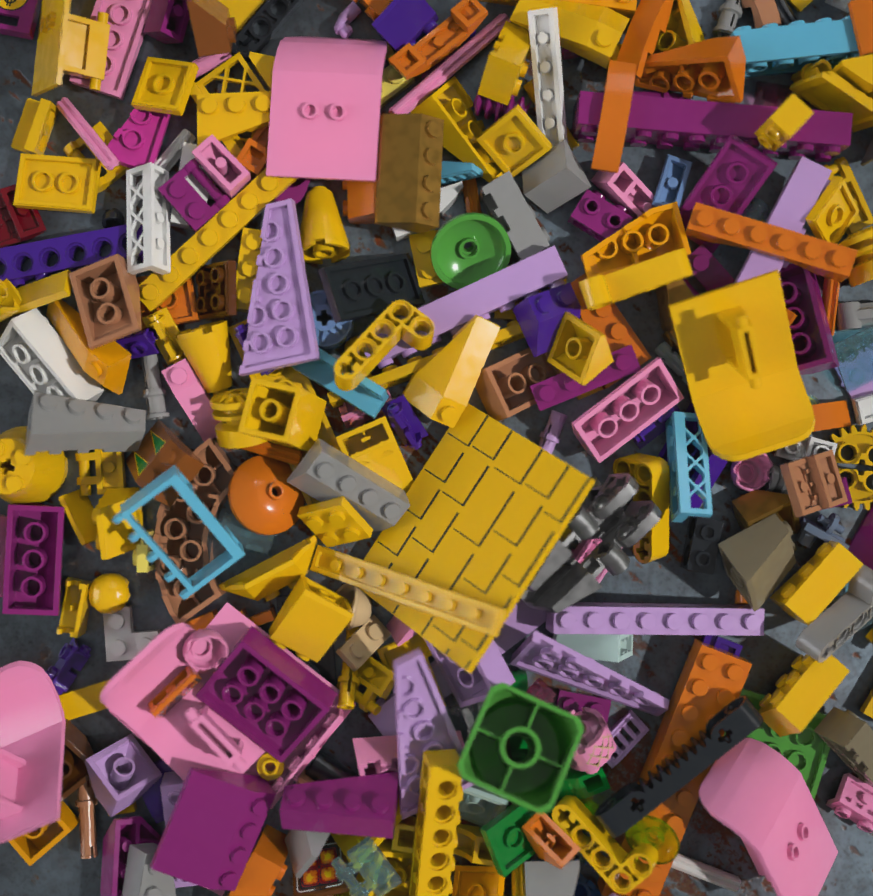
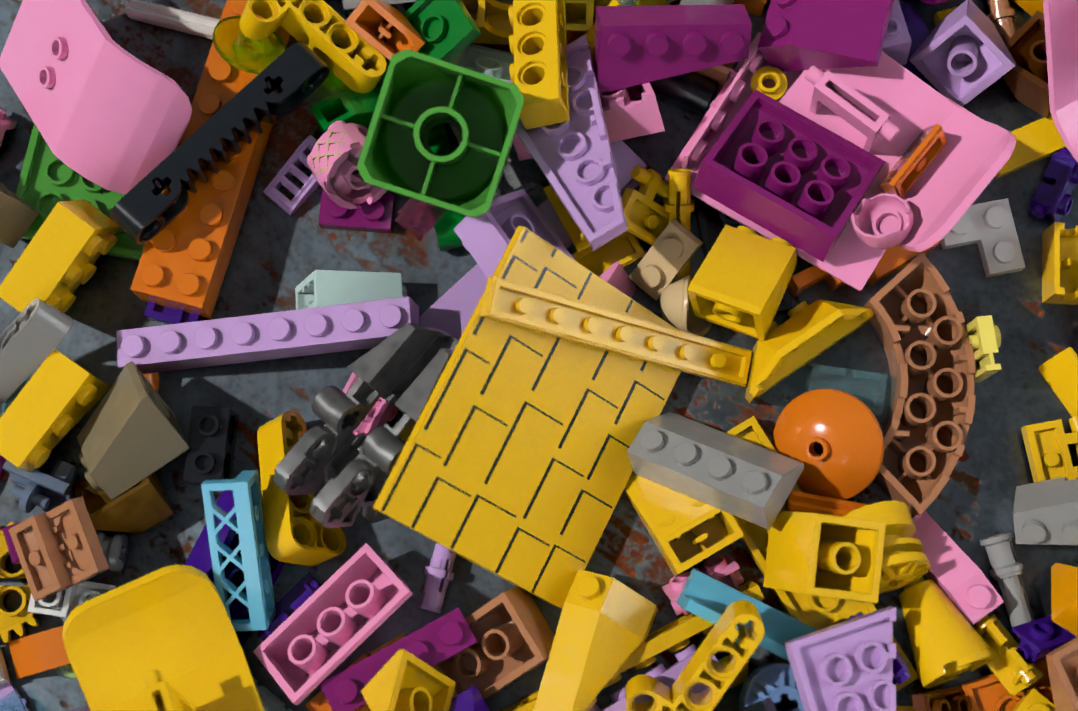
camera: 175 degrees right, 10 degrees down
yellow hair [88,573,131,614] -> none
yellow slope [92,487,145,560] -> none
medium azure hinge [112,465,246,600] -> none
dark orange slope [125,420,205,507] -> none
yellow plate [297,496,373,548] -> none
dark purple hinge [381,394,428,450] -> none
lavender wing [510,630,670,717] -> none
bright pink hair [730,453,773,492] -> none

